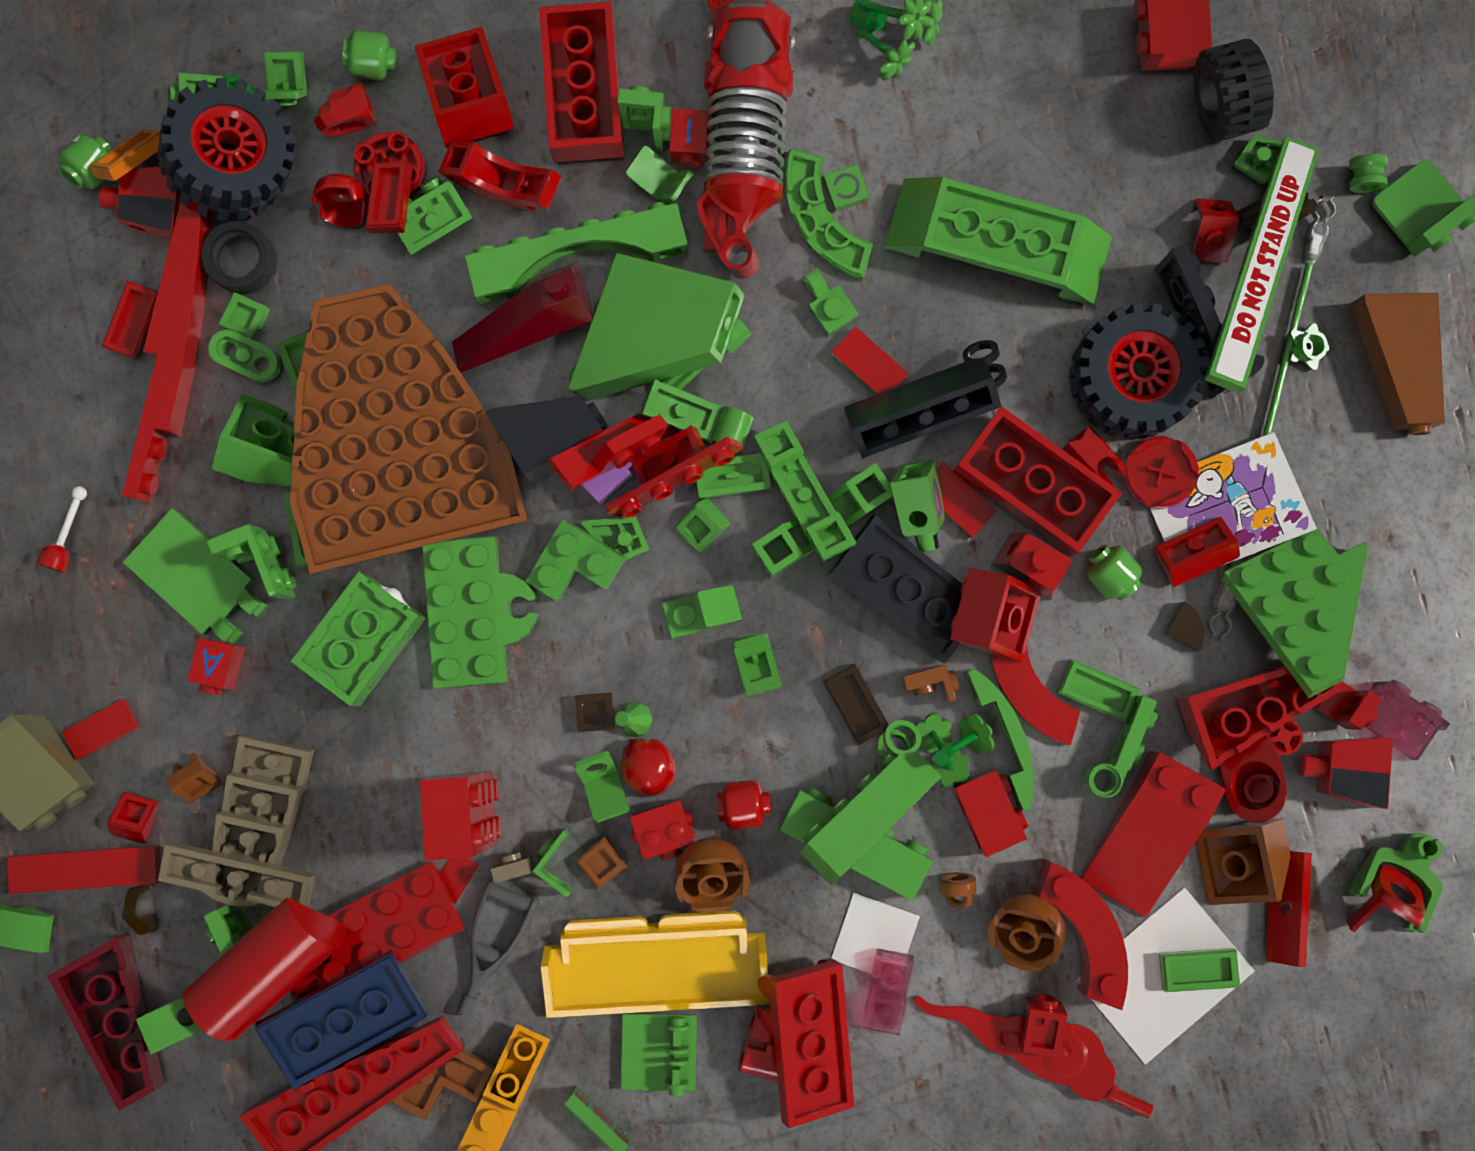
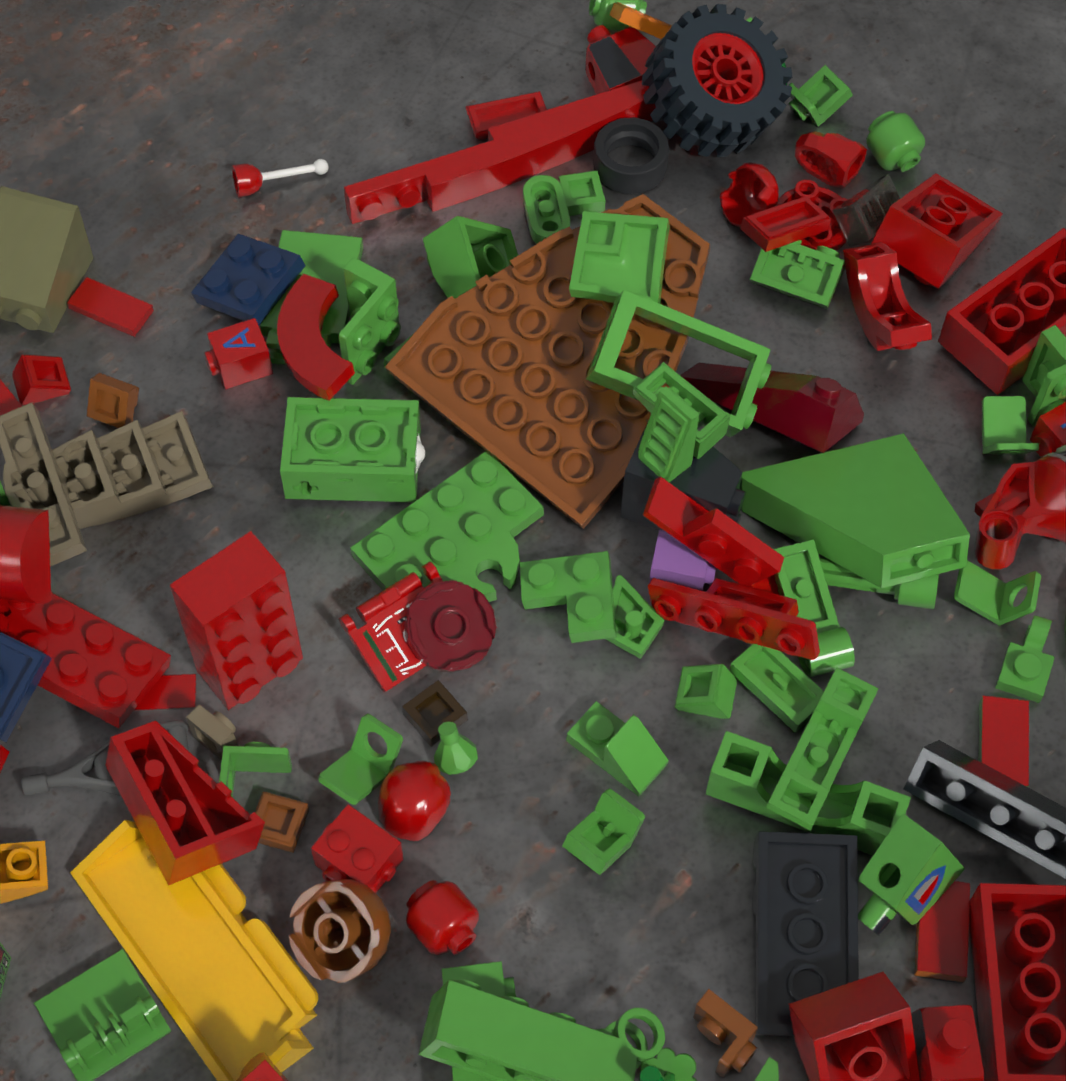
camera: 50 degrees right, 25 degrees down
bright green arch [465,202,689,306] -> none
dark brown tile [822,663,889,746] -> none
none -> red wedge [105,720,265,886]
none -> dark blue plate [191,233,306,325]
none -> red tile [277,274,355,401]
none -> red piece [339,561,443,692]
none -> dark red tile [404,580,497,673]
none -> bright green plate [569,211,670,304]
none -> bright green window [586,289,771,438]
none -> bright green slope [632,362,730,459]
none -> bright green slope [638,386,699,482]
none -> clear smoke slope [832,174,900,247]
none -> bright green bracket [954,560,1041,626]

